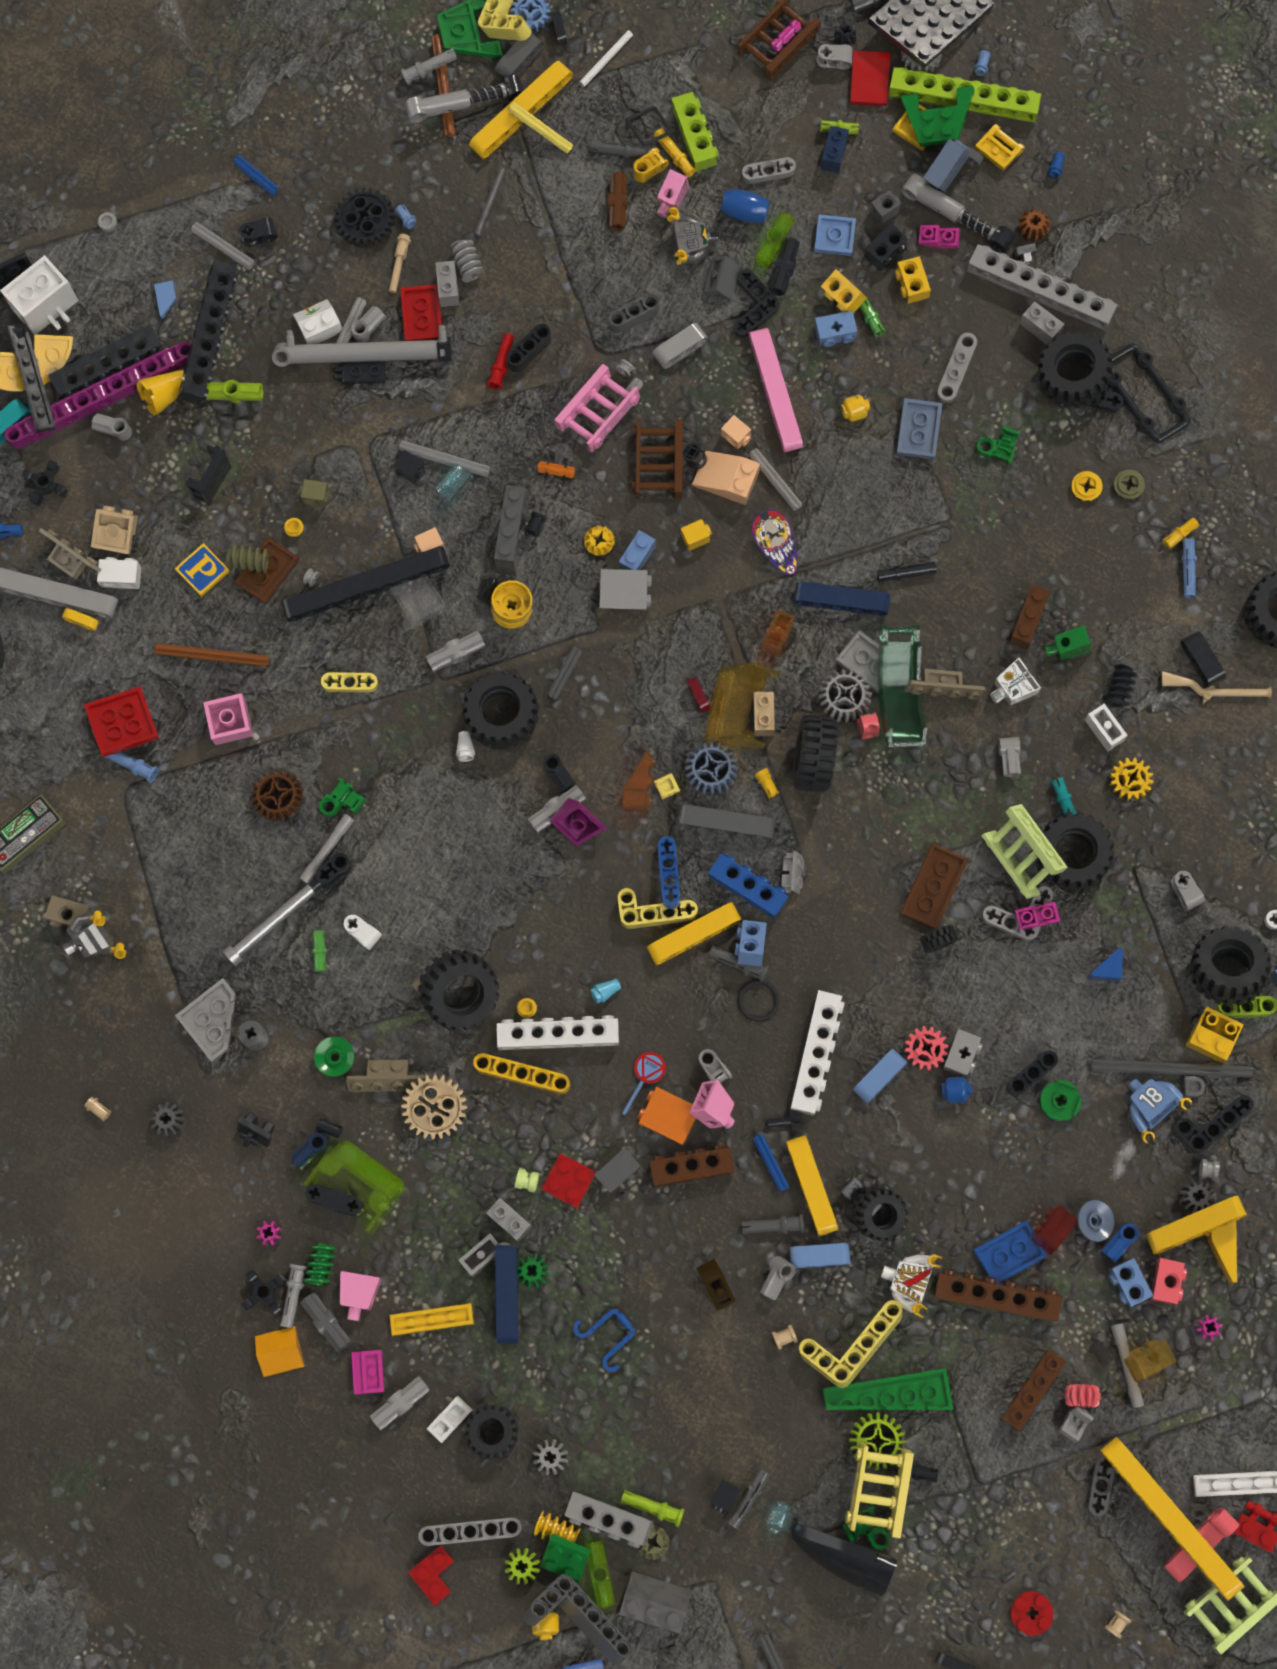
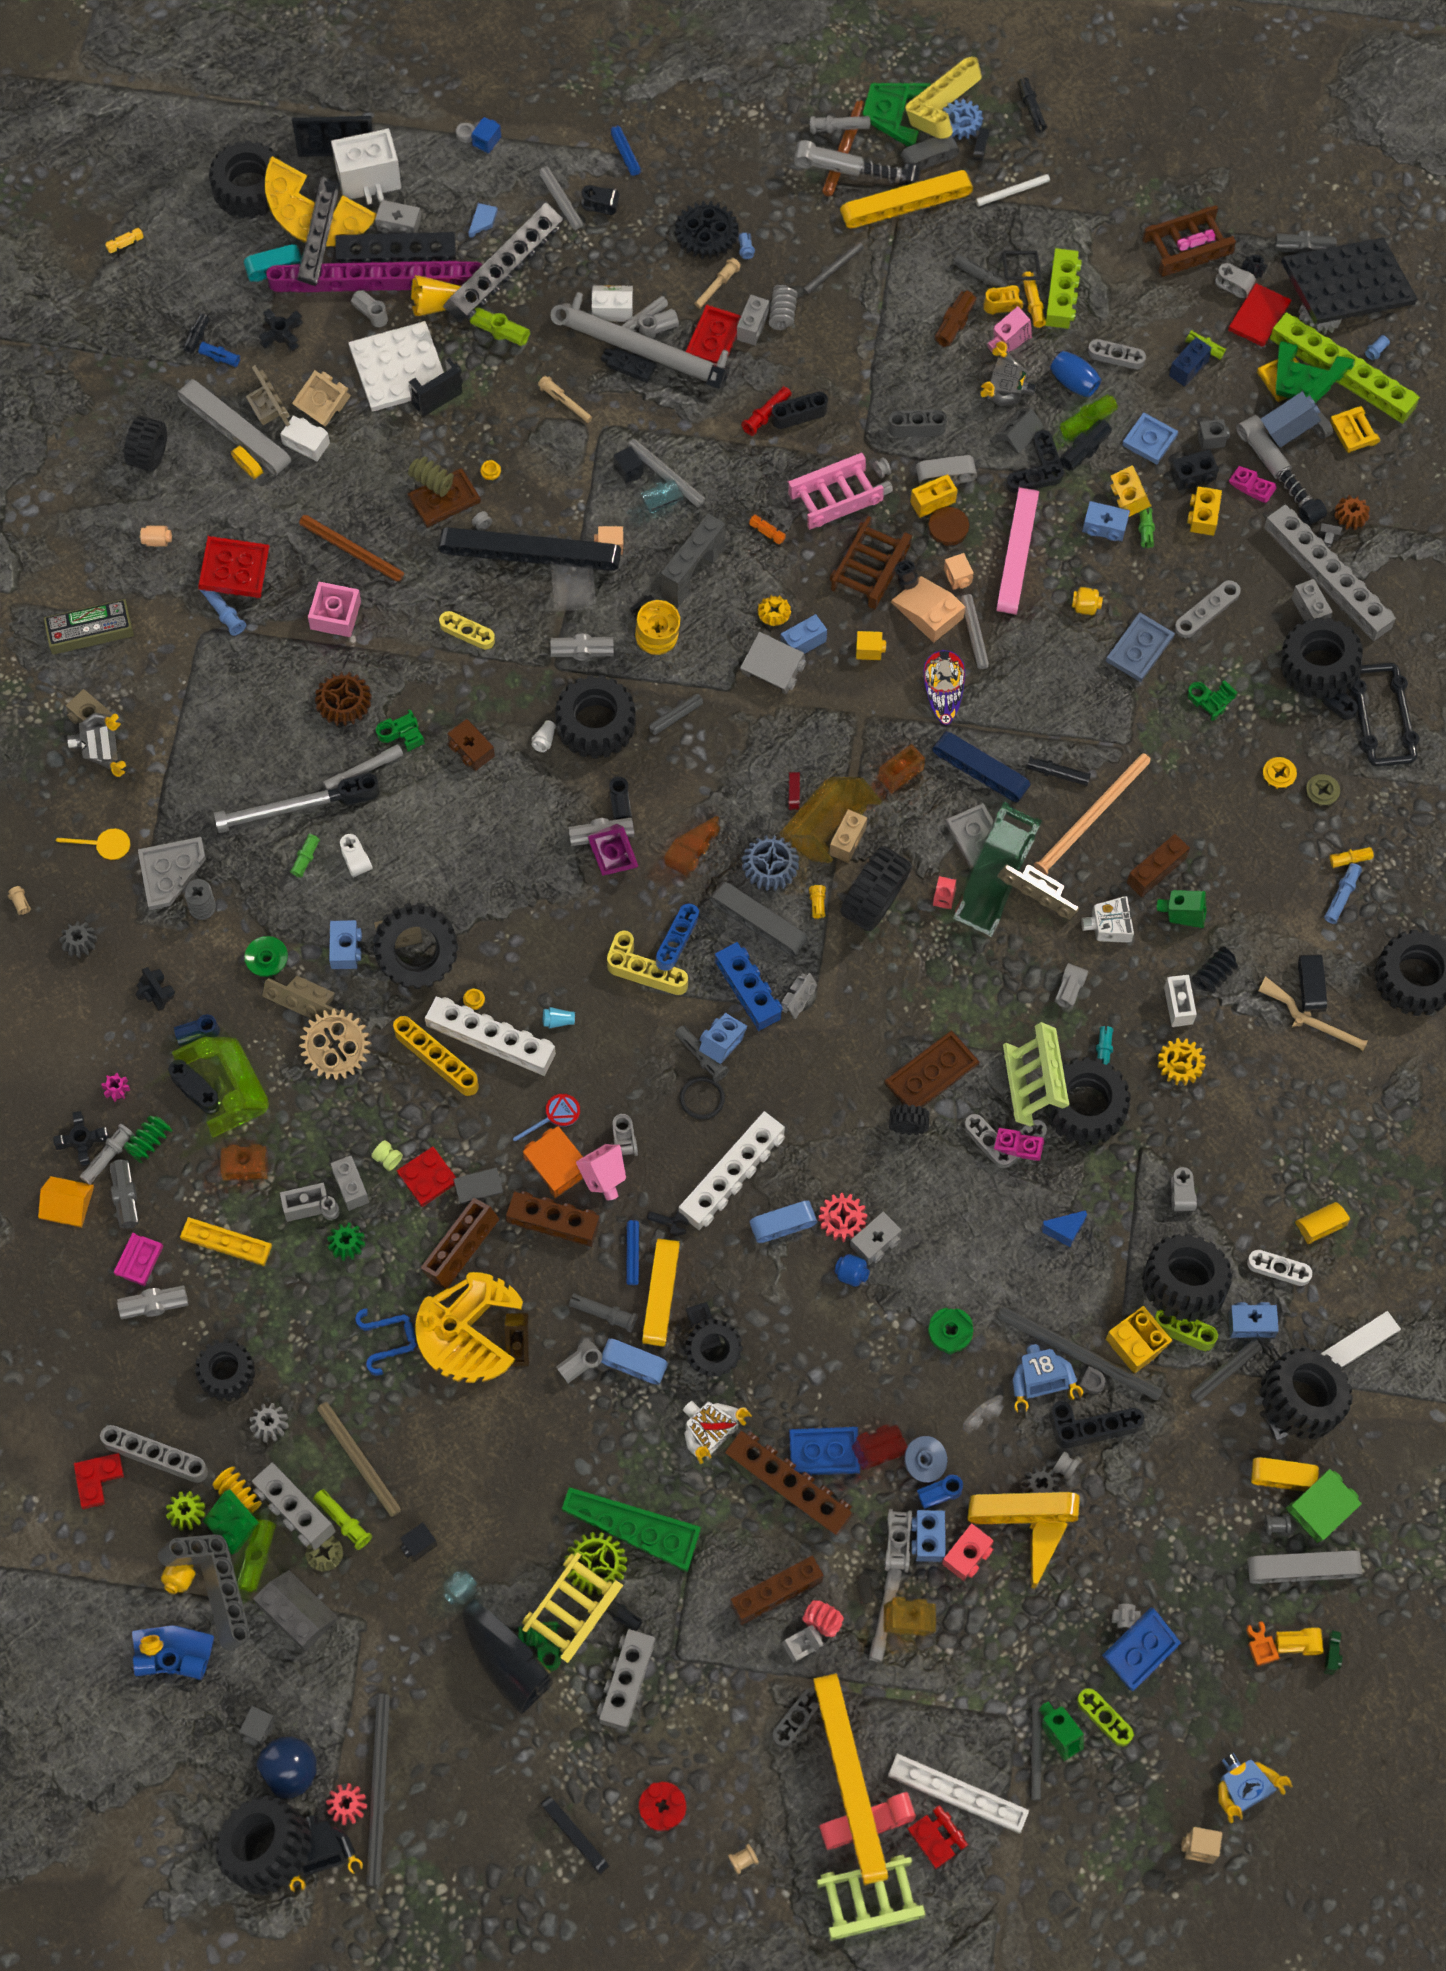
camera: 20 degrees right, 10 degrees down
tile [175,543,230,597] -> none
olive brick [299,479,330,507] -> none
black pin [316,1118,343,1139] -> none
bright pink torso [340,1271,382,1321] -> none
white slope [427,1396,472,1443] -> none
dark blue beam [495,1245,518,1344] -> none
light yellow axle [508,102,573,154] -> none
black bush [524,511,547,537] -> none
yellow beam [646,902,742,965] -> none
light yellow tile [654,773,680,800] -> none
dark grey pin [727,1468,771,1530] -> none
tan bush [772,1325,798,1350] -> none
light yellow beam [799,1300,903,1388] -> none
light grey gear [818,669,872,723] -> none
black beam [1007,1050,1058,1097] -> none
blue pin [1048,152,1065,178] -> none
dark pink gear [1196,1315,1223,1341] -> none
none -> yellow piece [56,828,130,860]
none -> light nougat brick [140,526,172,546]
none -> clear orange brick [221,1144,268,1180]
none -> dark tan axle [317,1402,401,1517]
none -> medium blue brick [329,920,362,969]
none -> white plate [349,321,444,412]
none -> light grey brick [375,200,421,234]
none -> yellow piece [415,1272,523,1383]
none -> reddish brown brick [421,1198,500,1289]
none -> reddish brown brick [447,719,495,771]
none -> blue brick [471,117,501,153]
none -> tan pin [538,376,592,423]
none -> light grey brick [597,1629,655,1732]
none -> light grey piece [885,1509,912,1572]
none -> yellow brick [910,474,957,518]
none -> reddish brown tile [928,507,969,546]
none -> light nougat axle [1034,753,1151,875]

